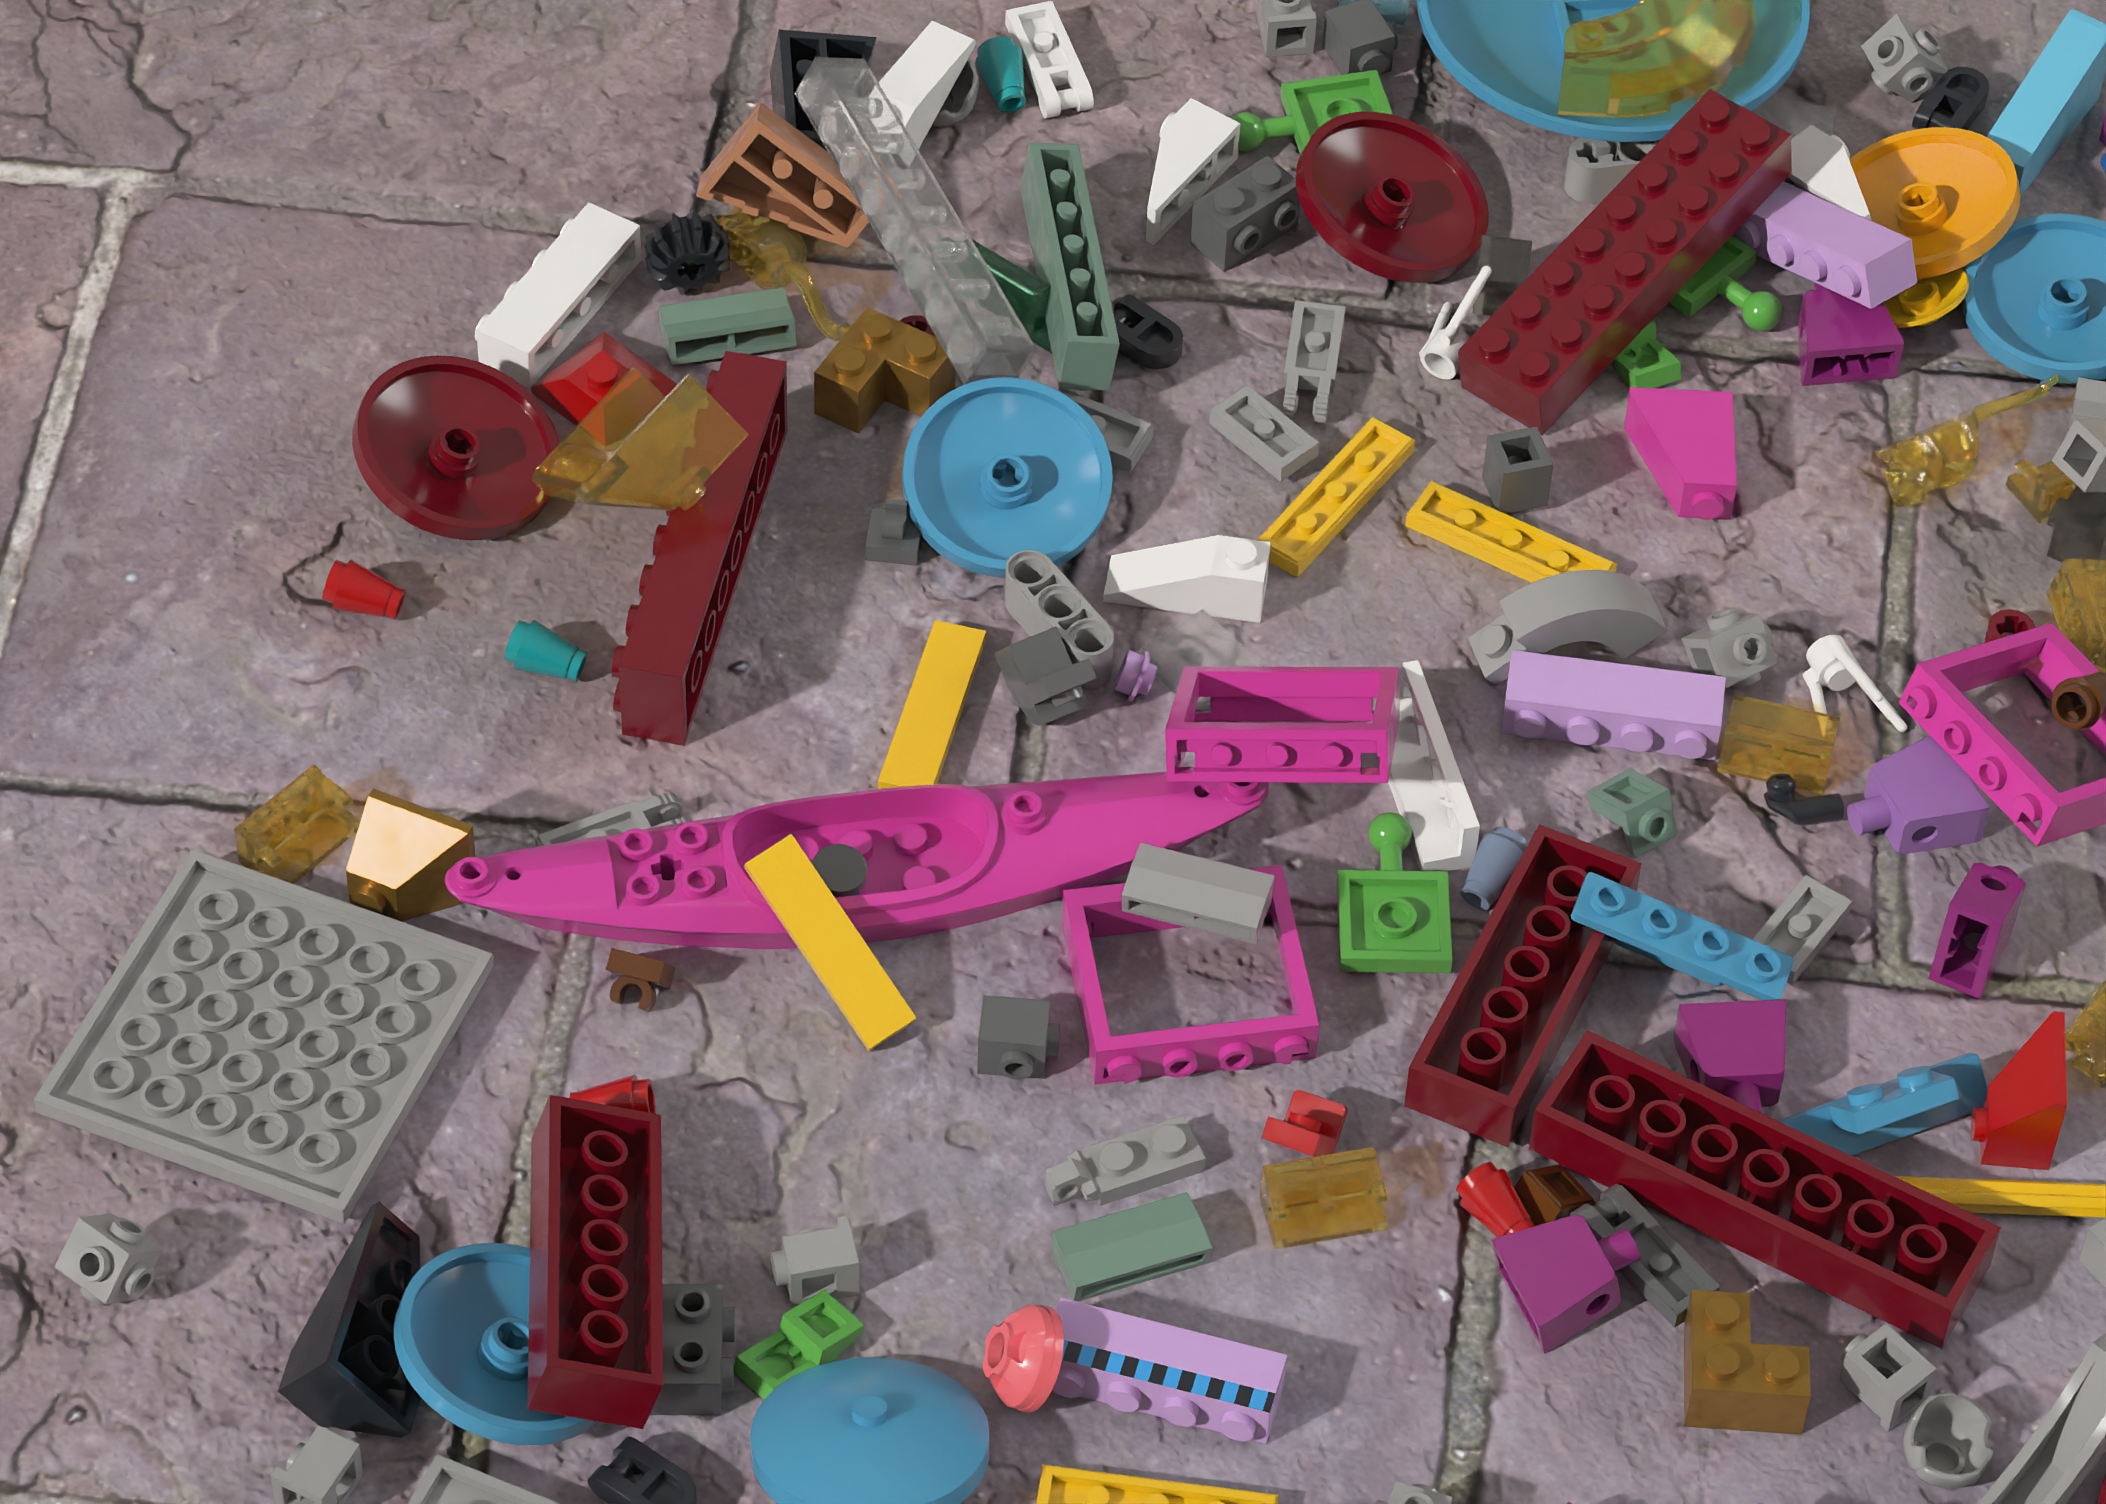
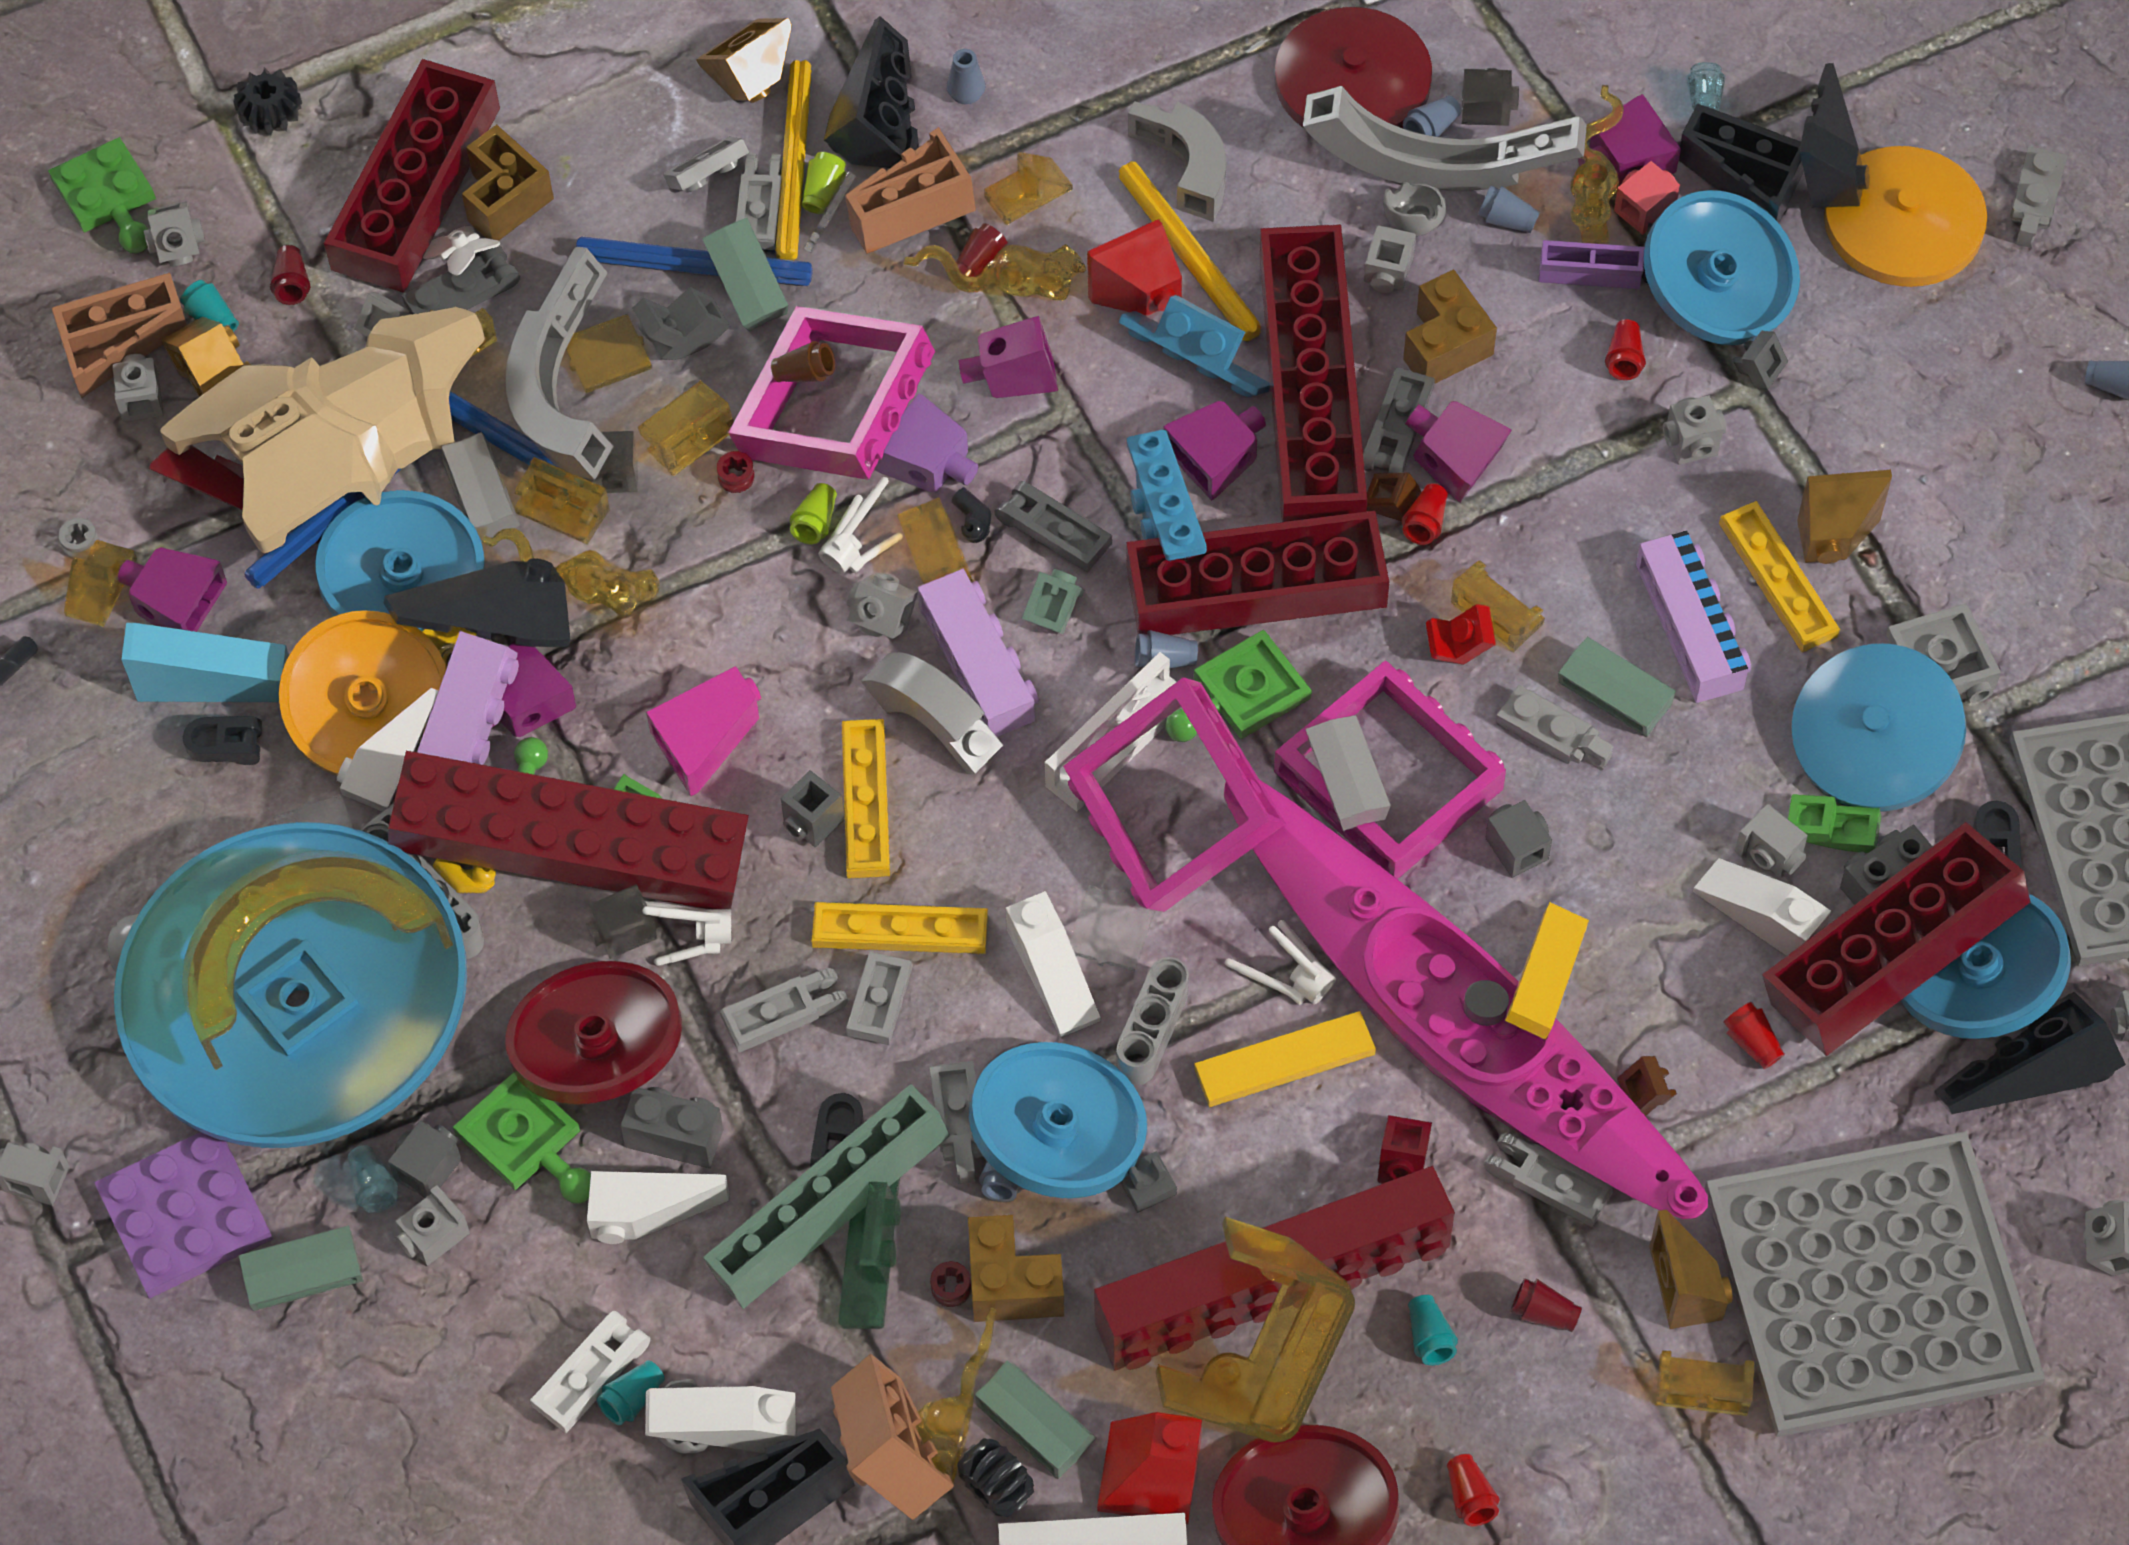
camera: 120 degrees left, 10 degrees up
clear brick [794,57,1037,385] -> none
coral piece [982,1304,1064,1412] -> none
dark grey brick [994,626,1097,726] -> none
lavender plate [1114,650,1157,701] -> none
light grey plate [1752,875,1852,985] -> none
light grey brick [1861,14,1948,102] -> none
none -> black wedge [383,558,571,647]
none -> lime cone [790,483,837,545]
none -> dark grey plate [994,481,1112,573]
none -> white plant [1225,920,1336,1005]
none -> dark red bracket [1377,1115,1432,1184]
none -> dark red cone [1511,1278,1582,1332]
none -> white slope [1693,858,1831,956]

